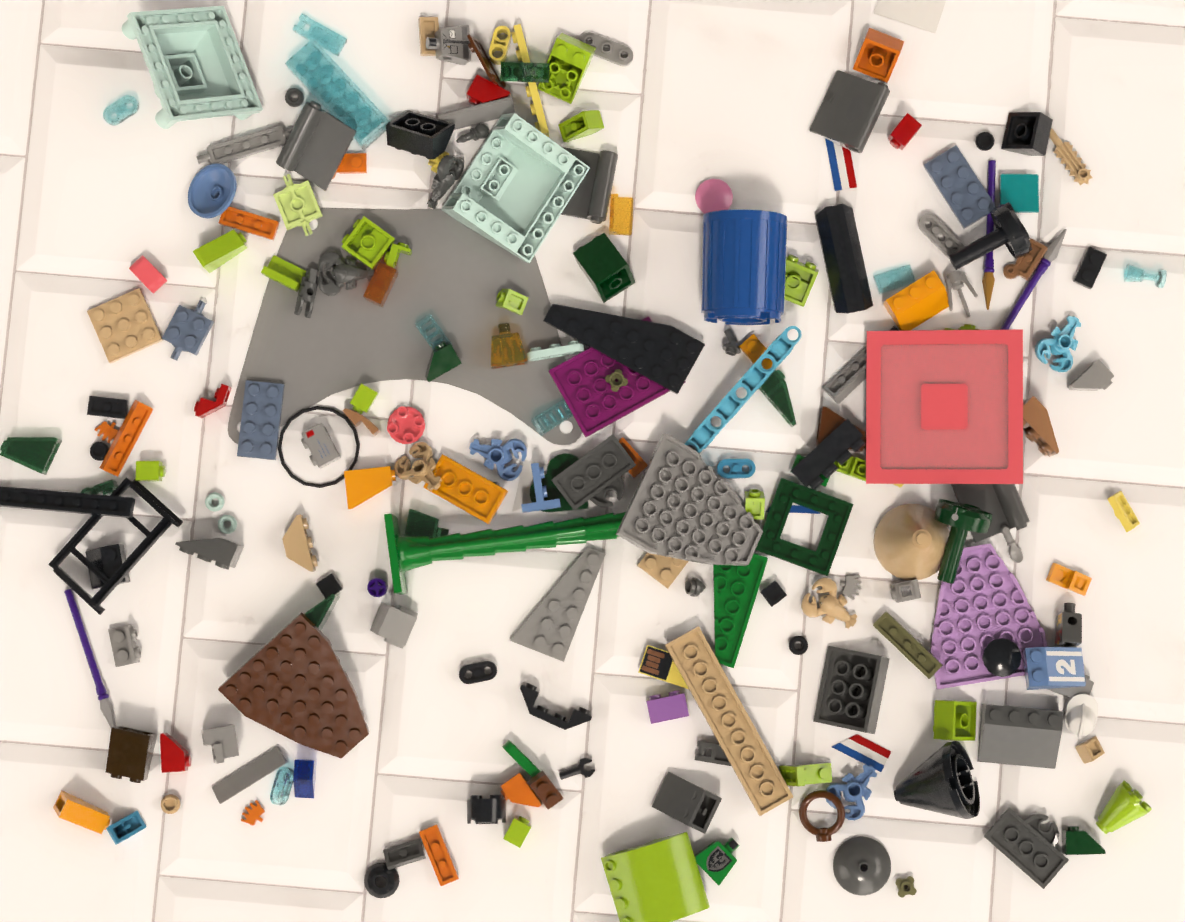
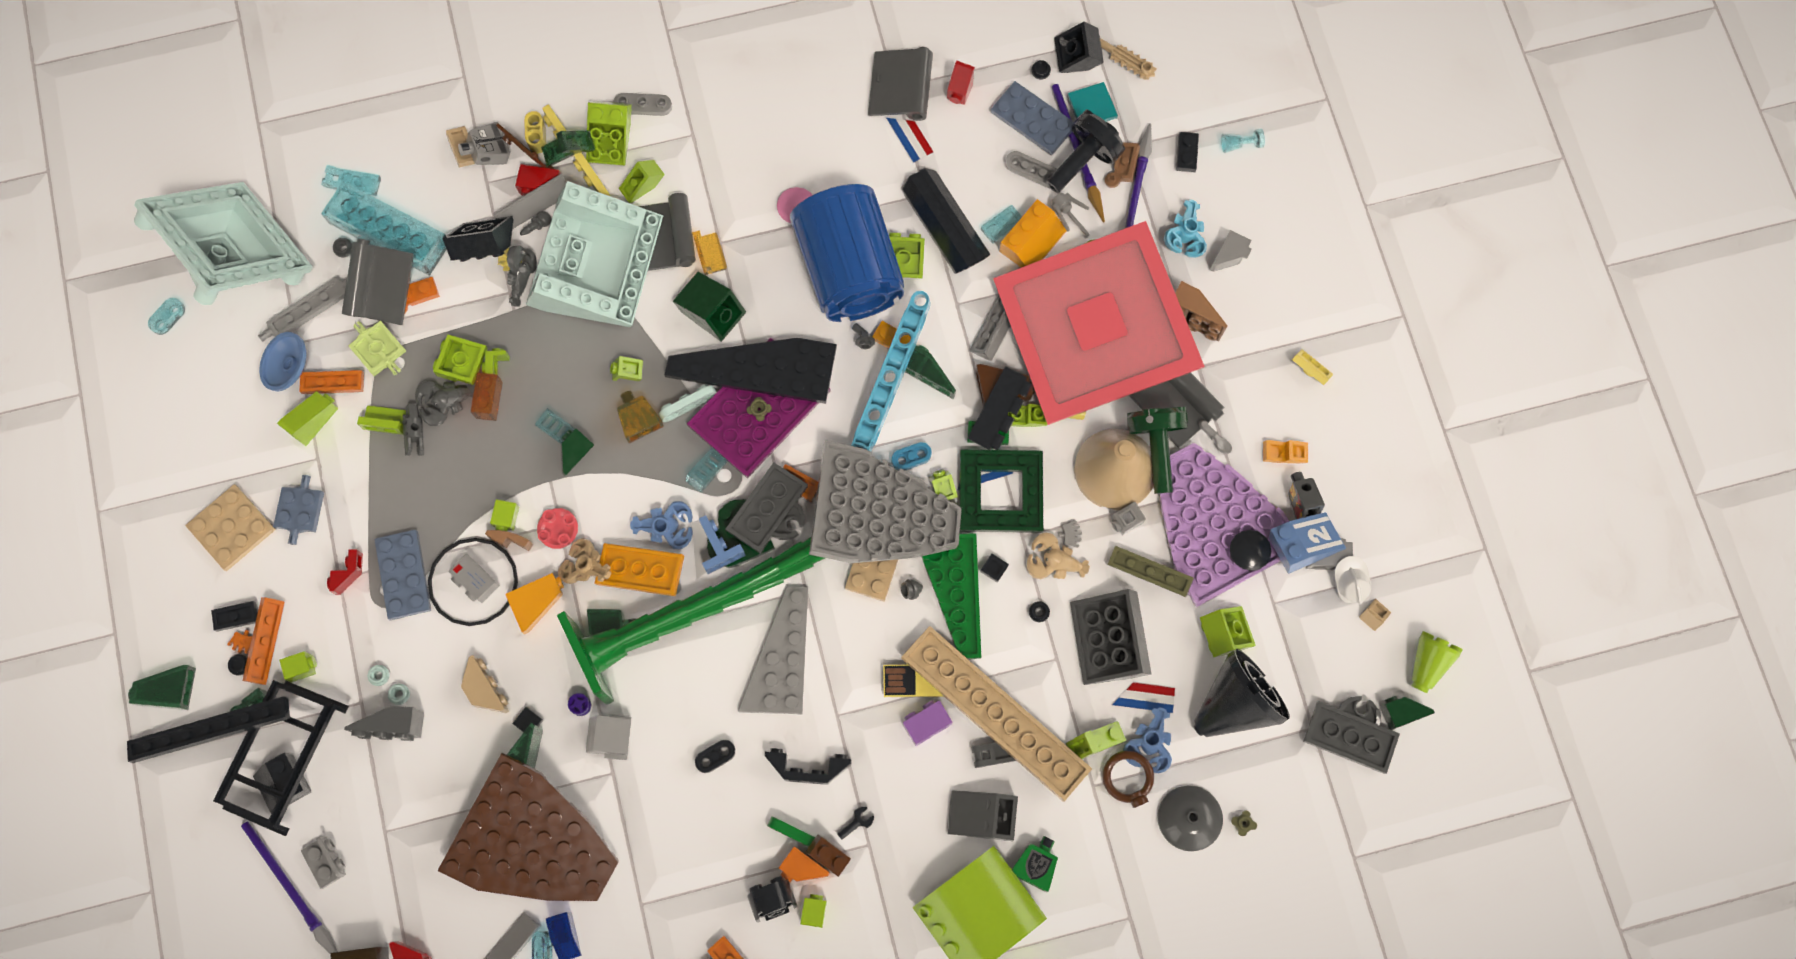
camera: 20 degrees left, 10 degrees down
coral beam [129,255,168,294] -> none
light grey plate [201,725,239,764] -> none
orange slope [853,28,904,83] -> none
slope [977,704,1064,769] -> none

